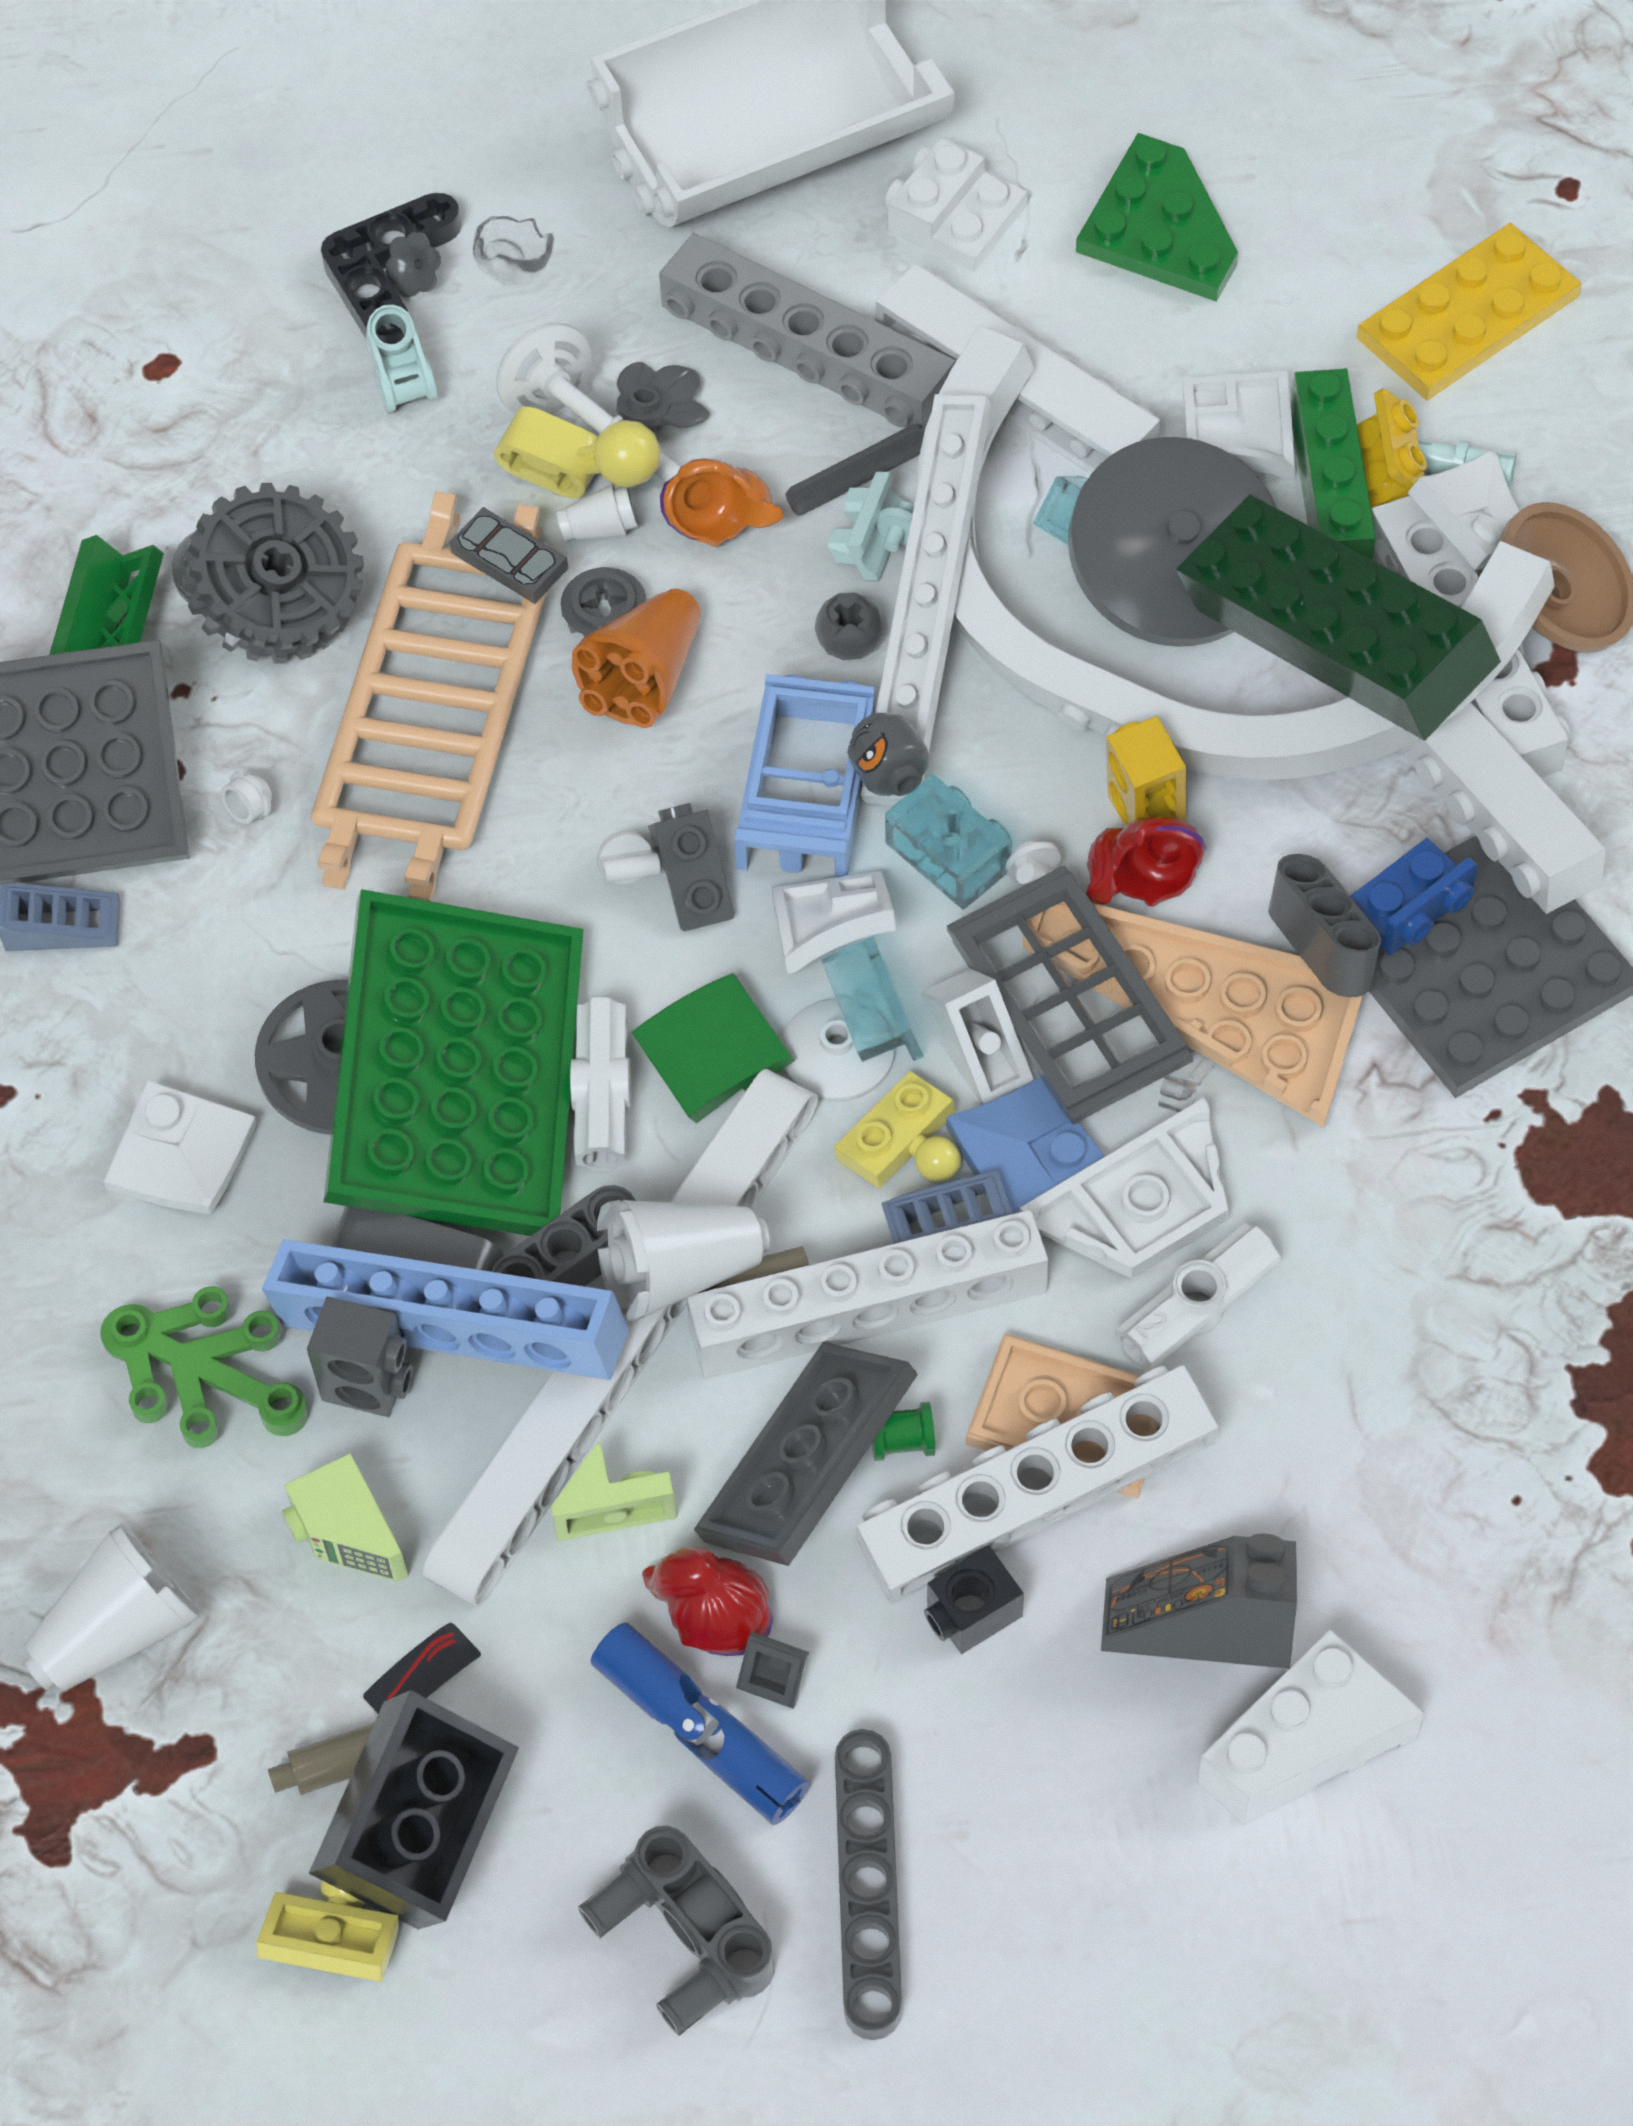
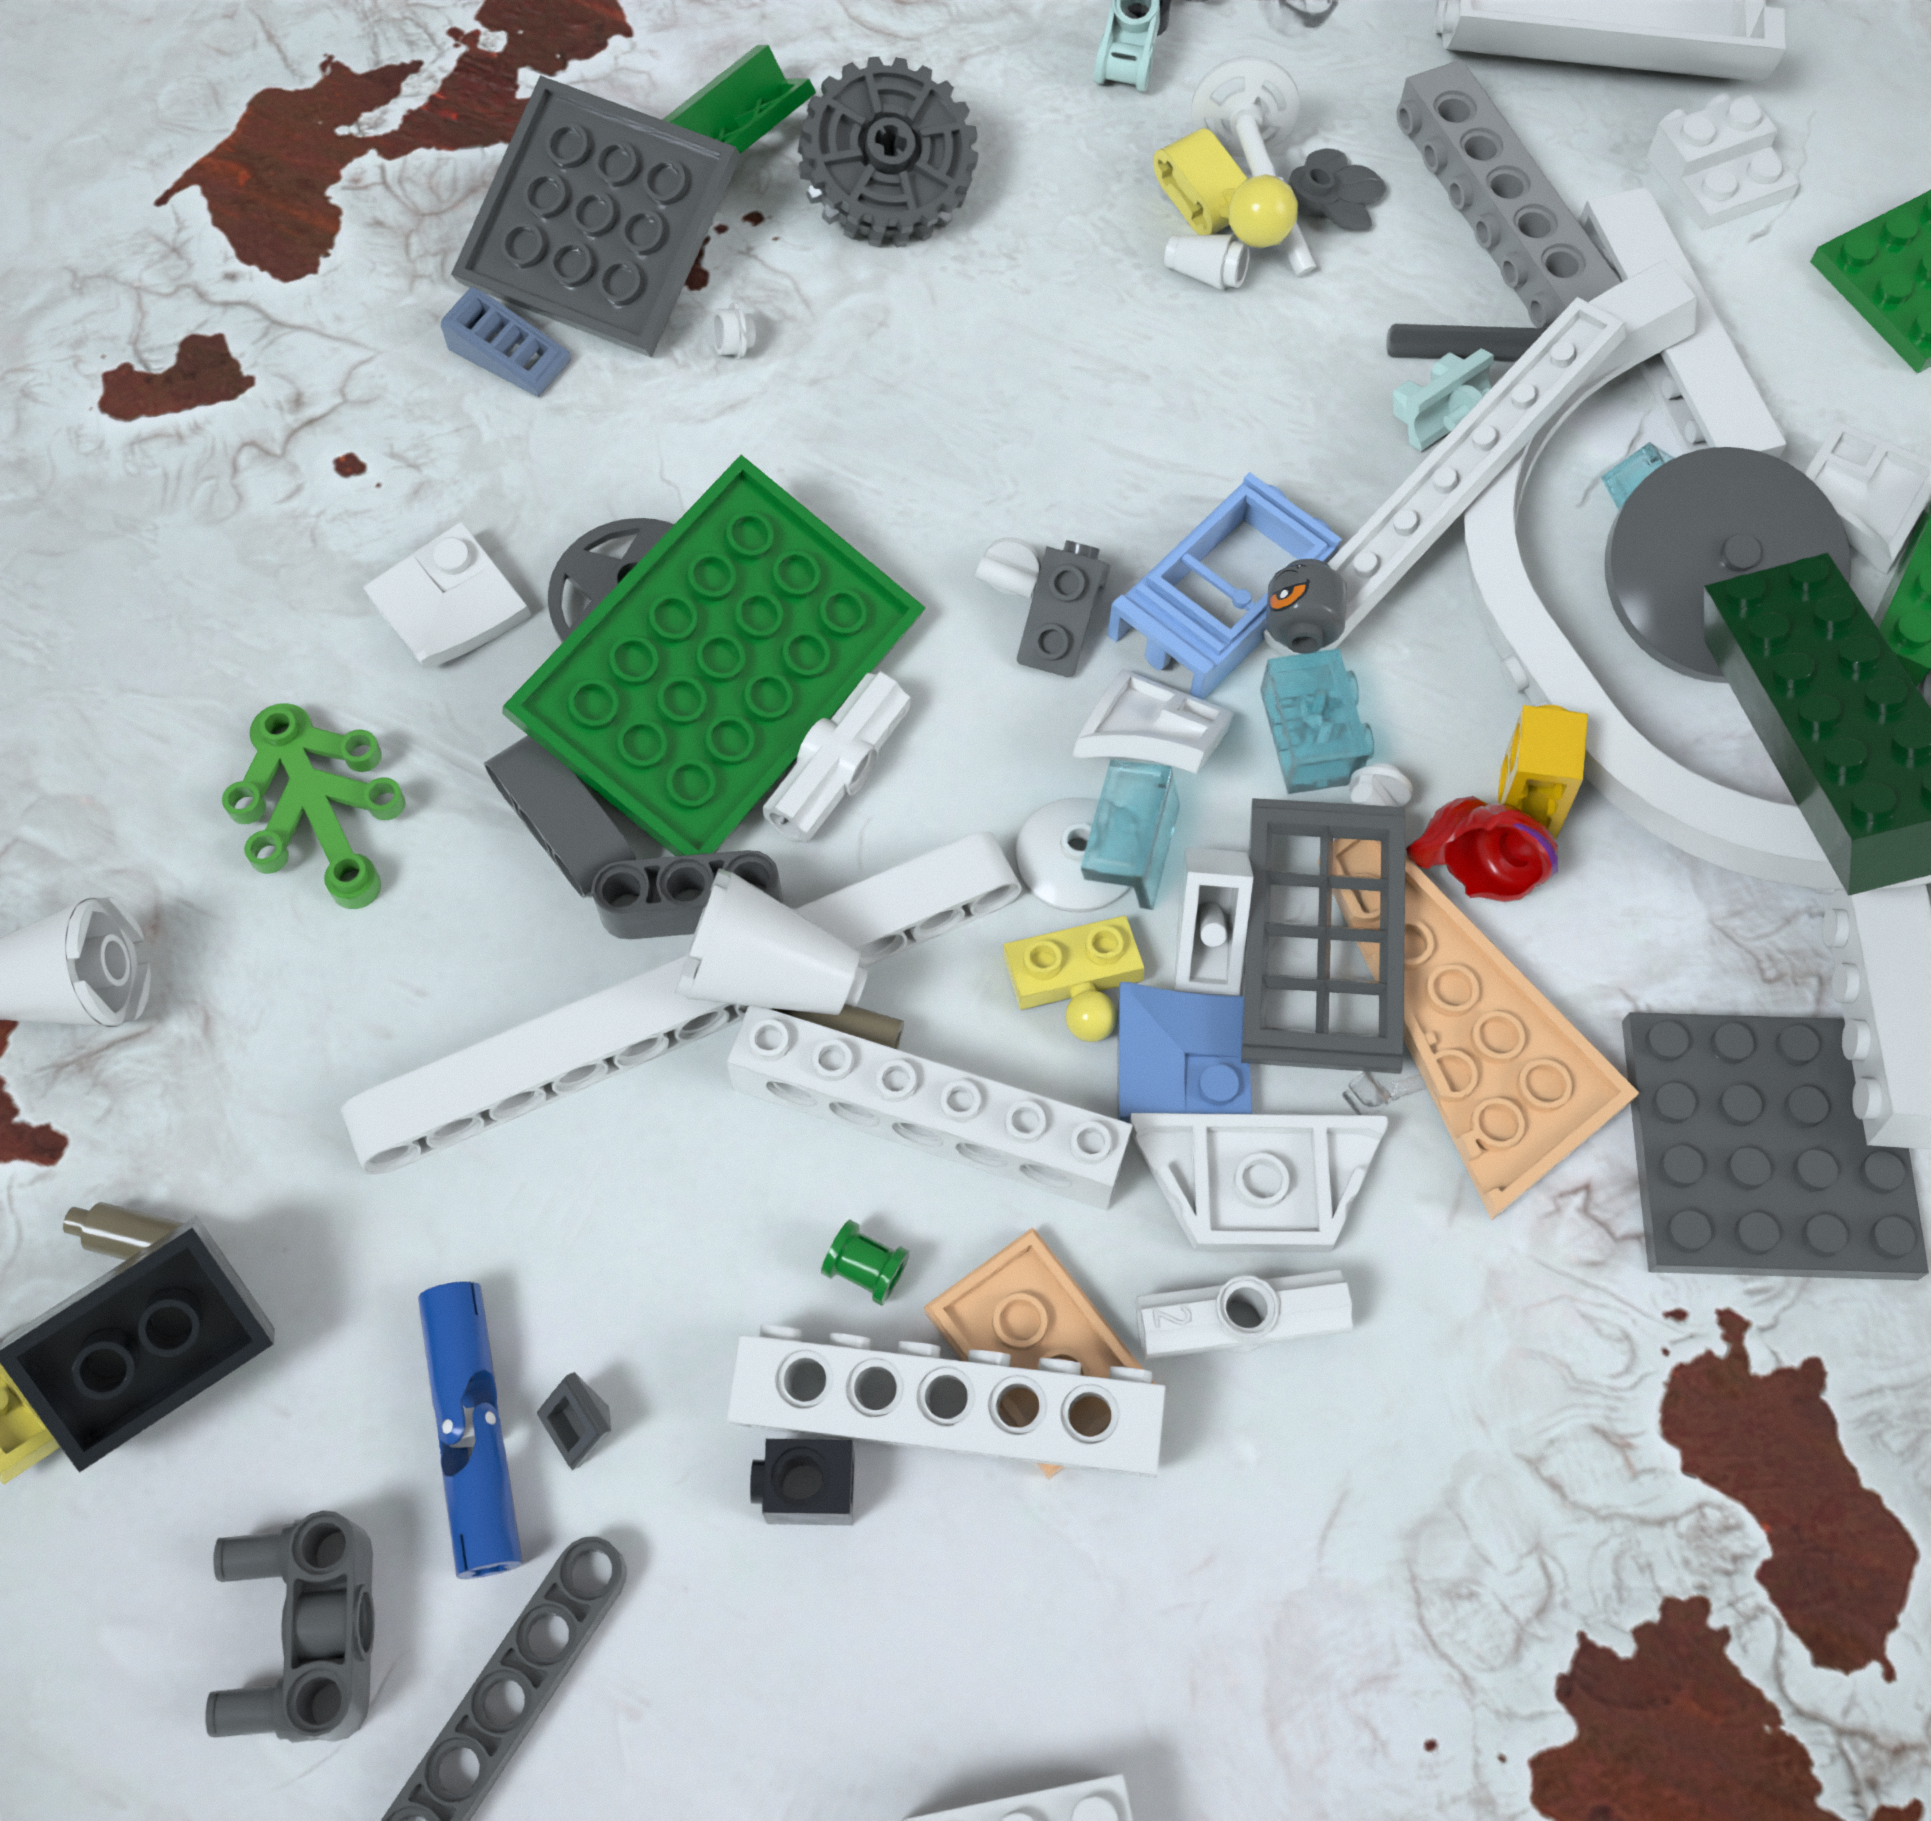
camera: 30 degrees right, 5 degrees up
light blue brick [262,1239,629,1380] -> none
yellowish green slope [281,1453,408,1582] -> none
dark grey brick [307,1296,413,1418] -> none
light nougat bar [311,491,546,901] -> none
black sticker [363,1623,481,1714] -> none
tile [450,507,568,604] -> none
yellowish green slope [551,1442,677,1541] -> none
dark grey gear [561,567,646,637] -> none
orange cone [571,589,701,728] -> none
green slope [631,973,795,1123] -> none
red hair [642,1547,773,1656] -> none
orange hair [660,458,784,547] -> none
dark grey tile [694,1342,918,1566] -> none
dark grey piece [814,592,883,660] -> none
sand blue slope [881,1170,1014,1244] -> none
dark grey slope [1101,1533,1297,1669] -> none
dark grey beam [1268,854,1381,997] -> none
blue bracket [1350,838,1478,956] -> none

